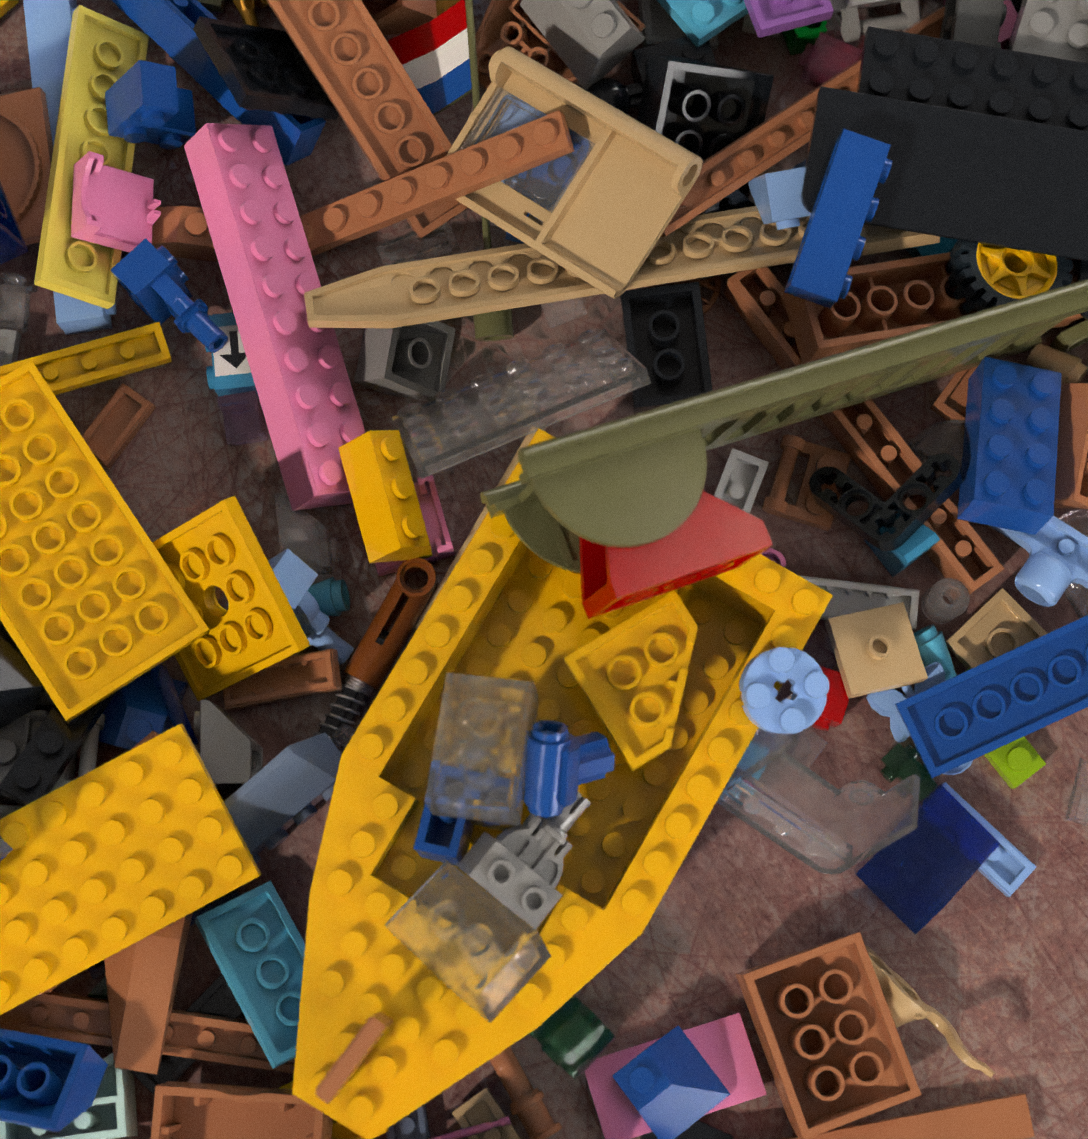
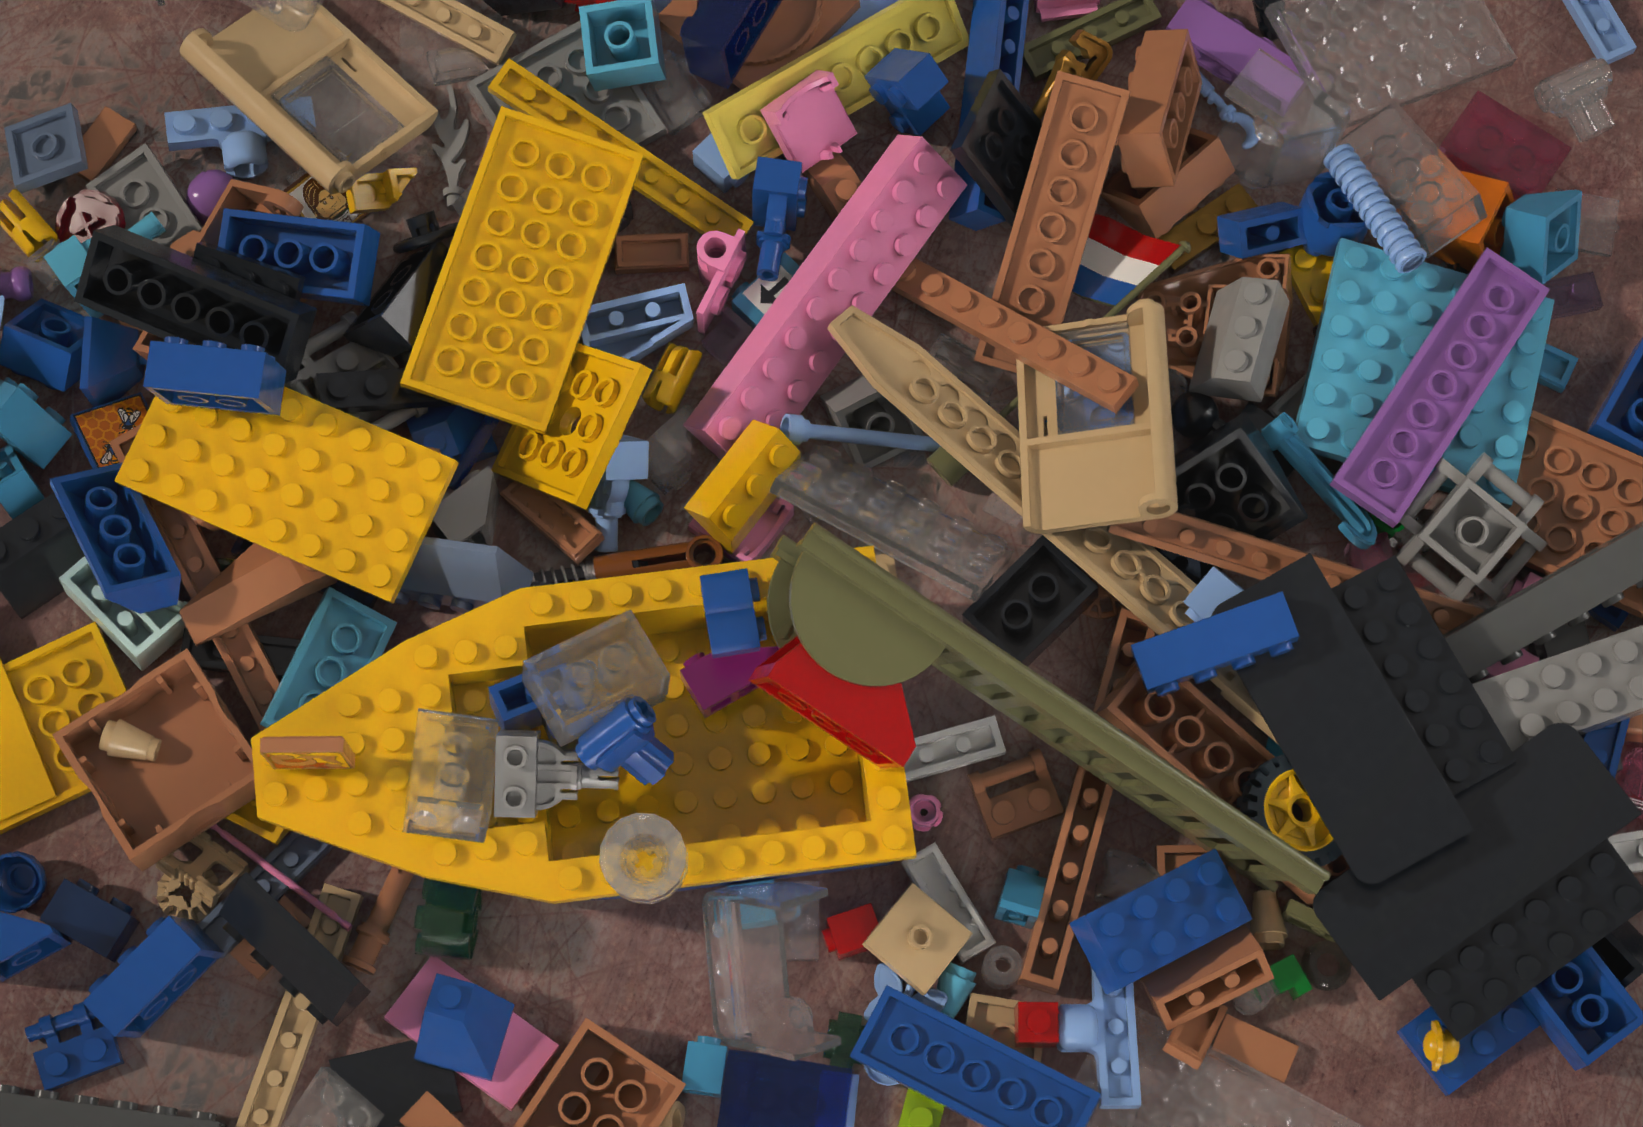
camera: 50 degrees right, 5 degrees down
yellow plate [564,591,698,771] -> none
light blue plate [739,647,829,734] -> none
black beam [809,453,962,551] -> none
none -> light blue wedge [581,283,694,362]
none -> clear wheel [599,813,689,905]
none -> yellow arm [642,342,702,414]
none -> magenta slope [680,646,779,718]
none -> dark azure brick [682,1036,728,1098]
none -> bright pink piece [696,228,747,335]
none -> blue brick [700,568,767,659]
none -> light blue piece [780,413,940,452]
none -> red brick [1014,1002,1059,1048]
none -> dark azure piece [1261,412,1377,550]

